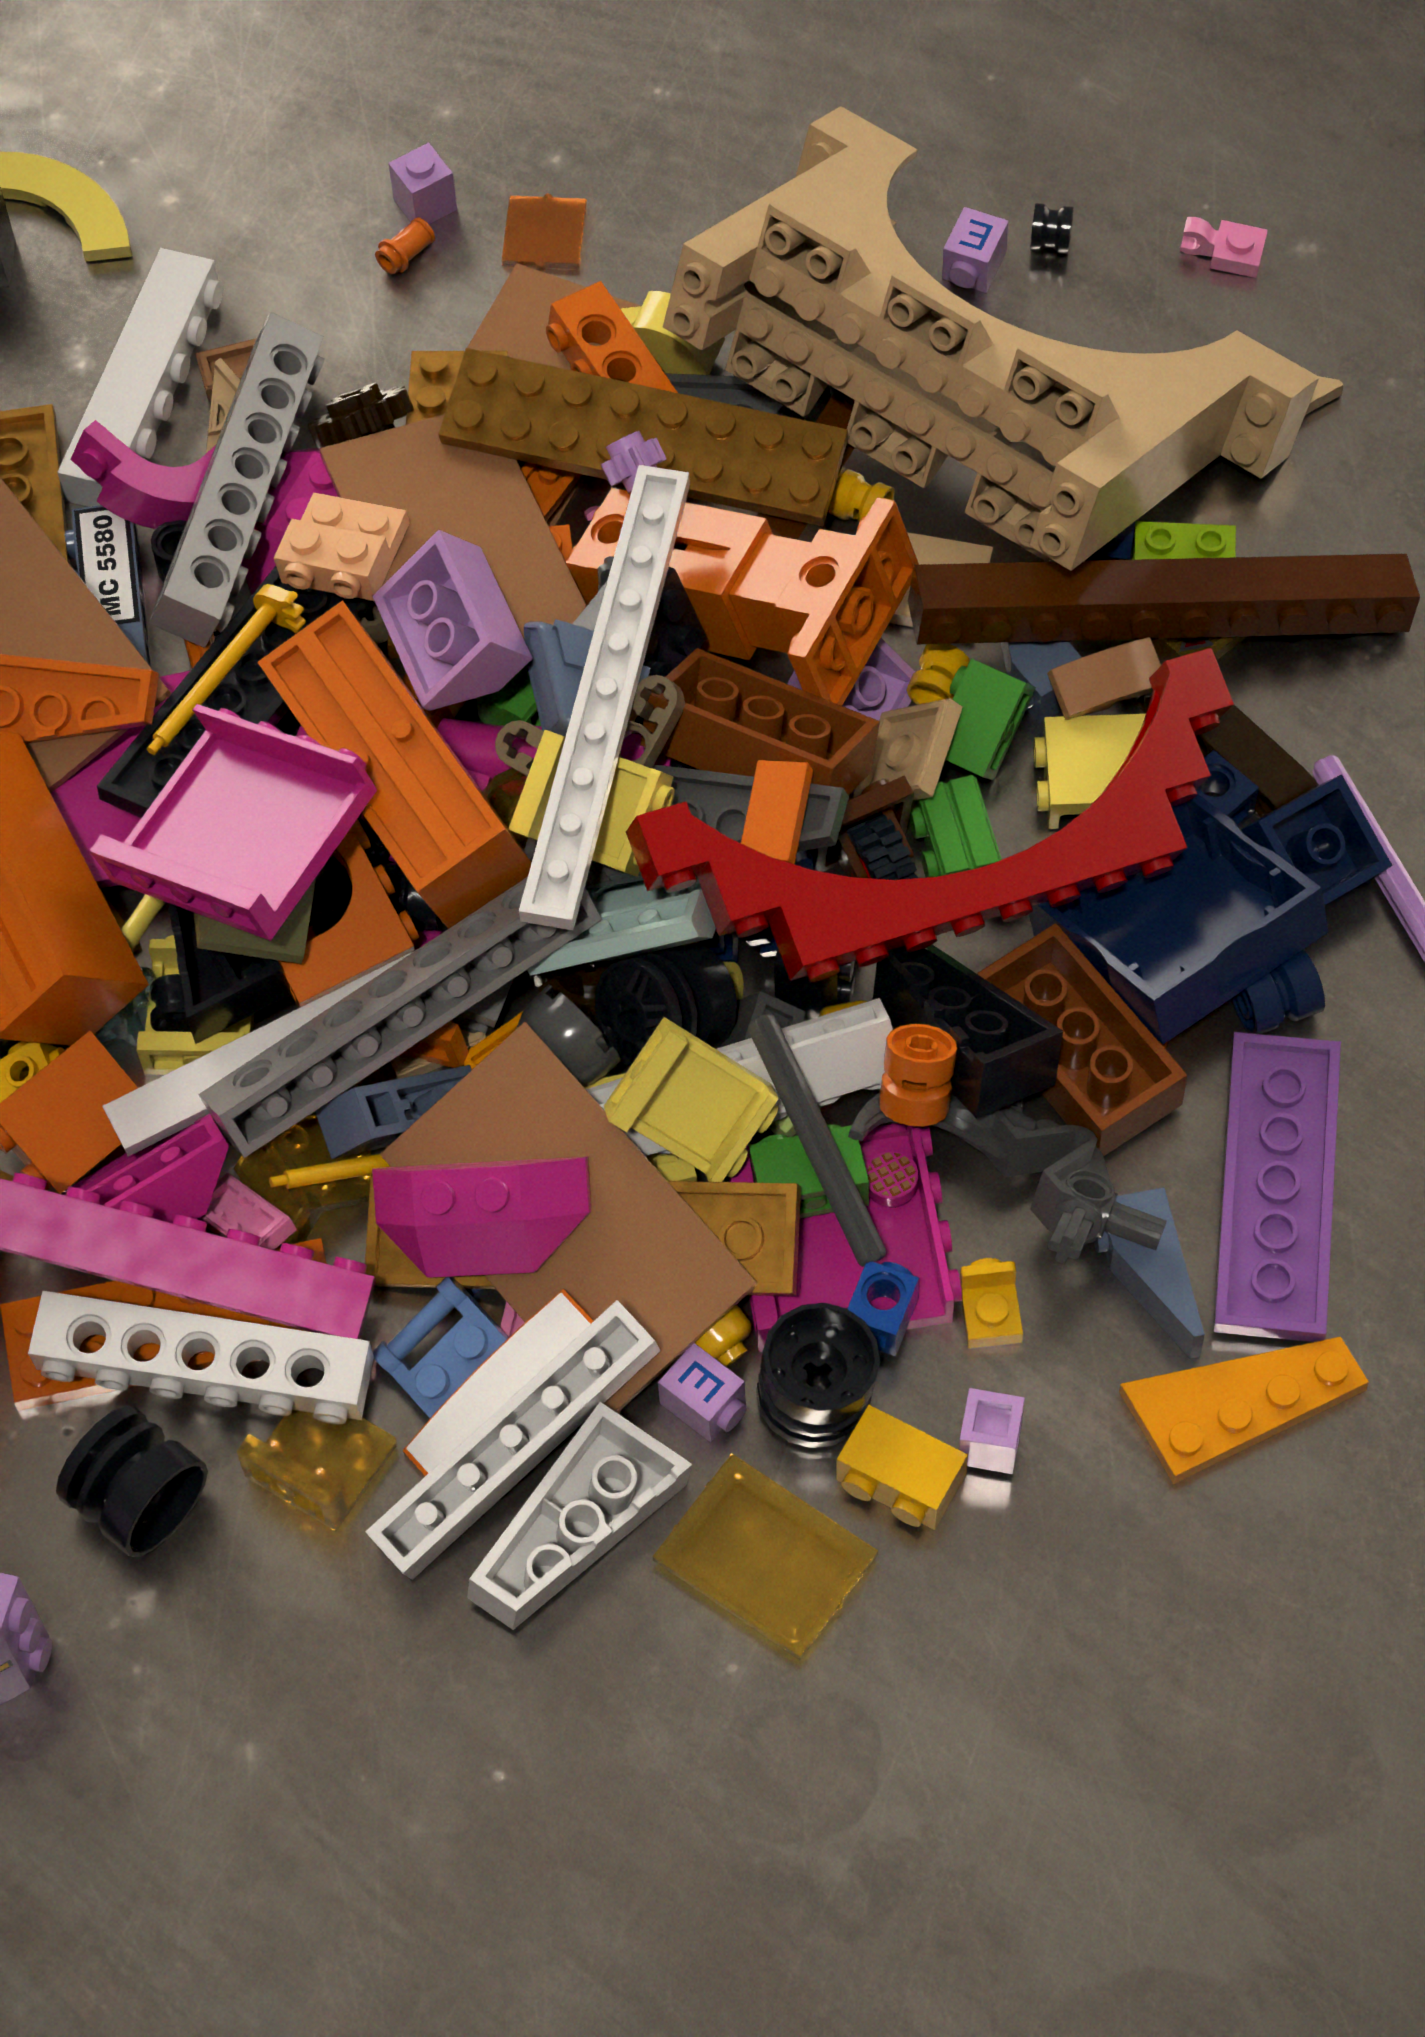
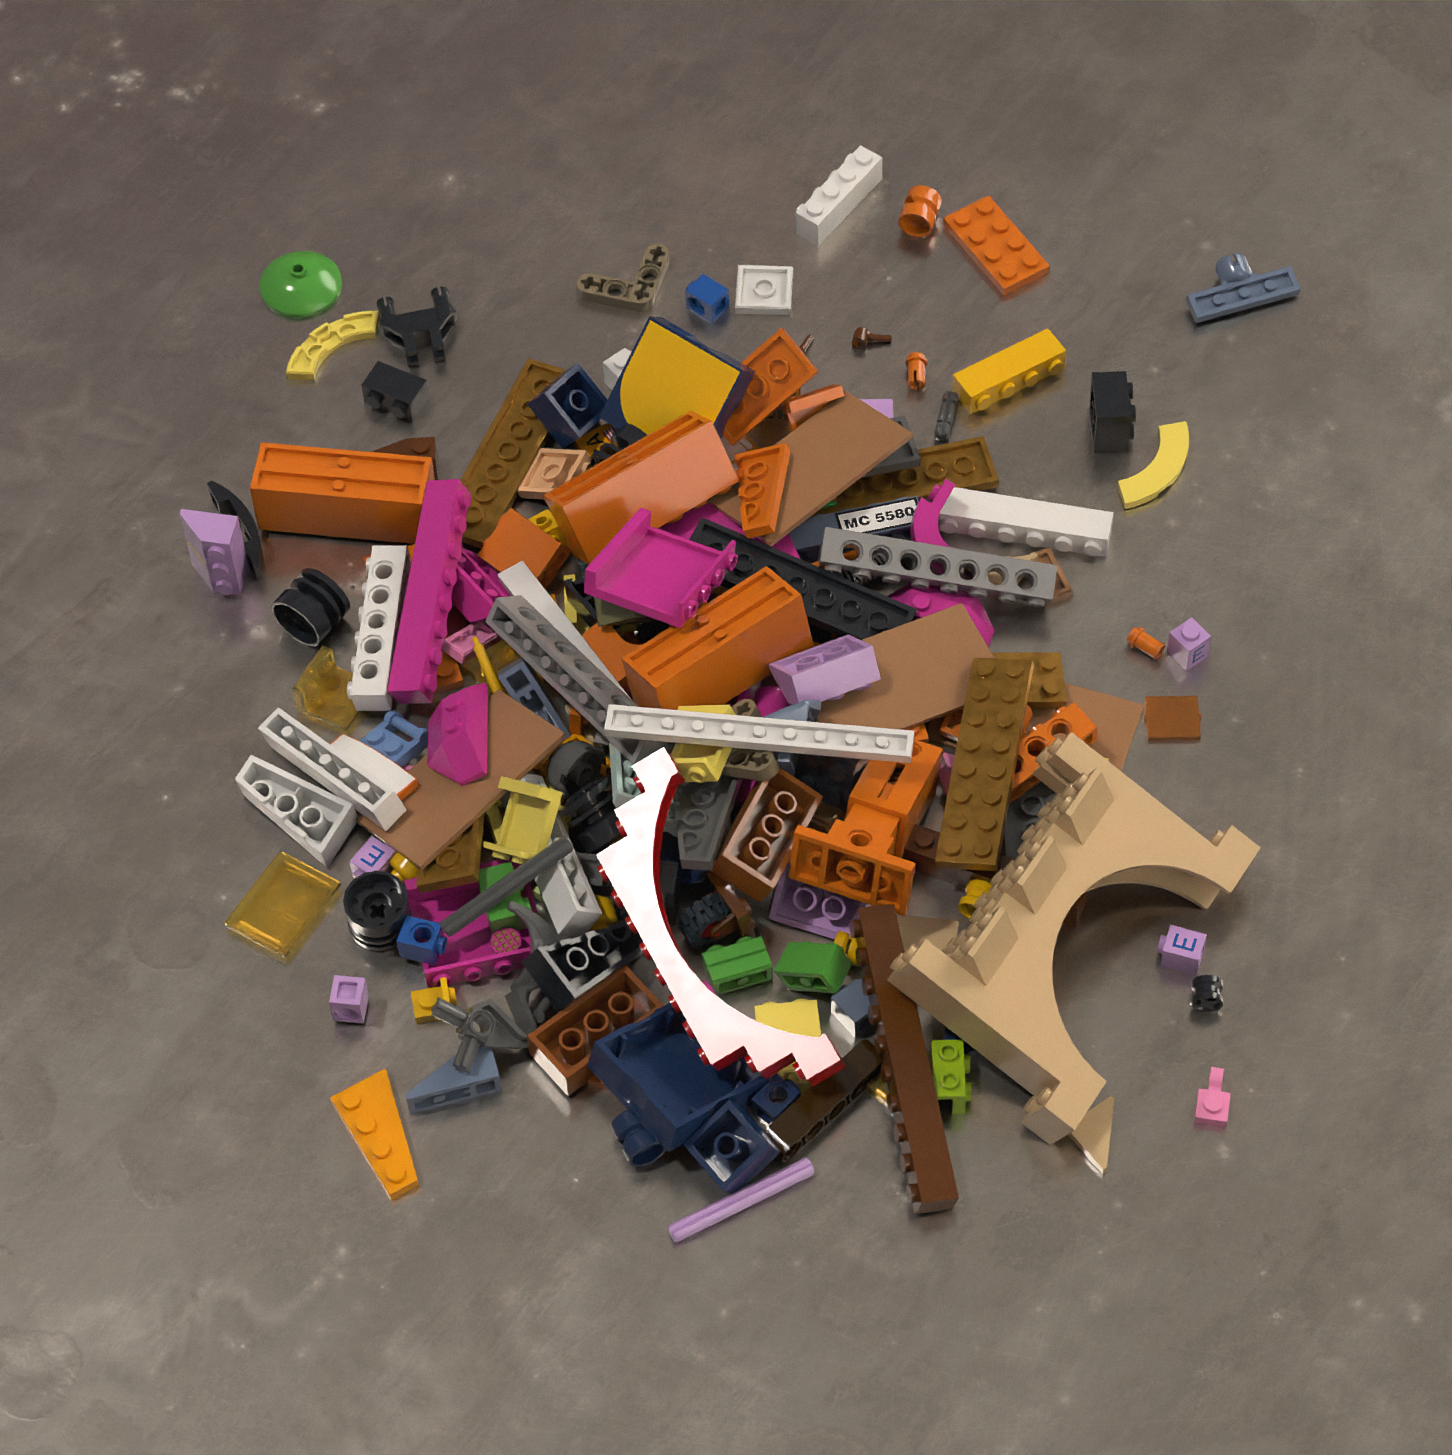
camera: 85 degrees right, 5 degrees down
yellow piece [147,584,306,755] -> none
light nougat plate [274,492,410,601] -> none
dark brown gear [308,383,414,448] -> none
lavender gear [600,431,667,493] -> none
orange tile [741,760,813,864] -> none
yellow brick [836,1404,968,1530] -> none
tan tile [853,698,963,800] -> none
orange wheel [879,1024,957,1127] -> none
medium nougat slope [1047,637,1161,720] -> none
medium lavender plate [1214,1032,1341,1342] -> none

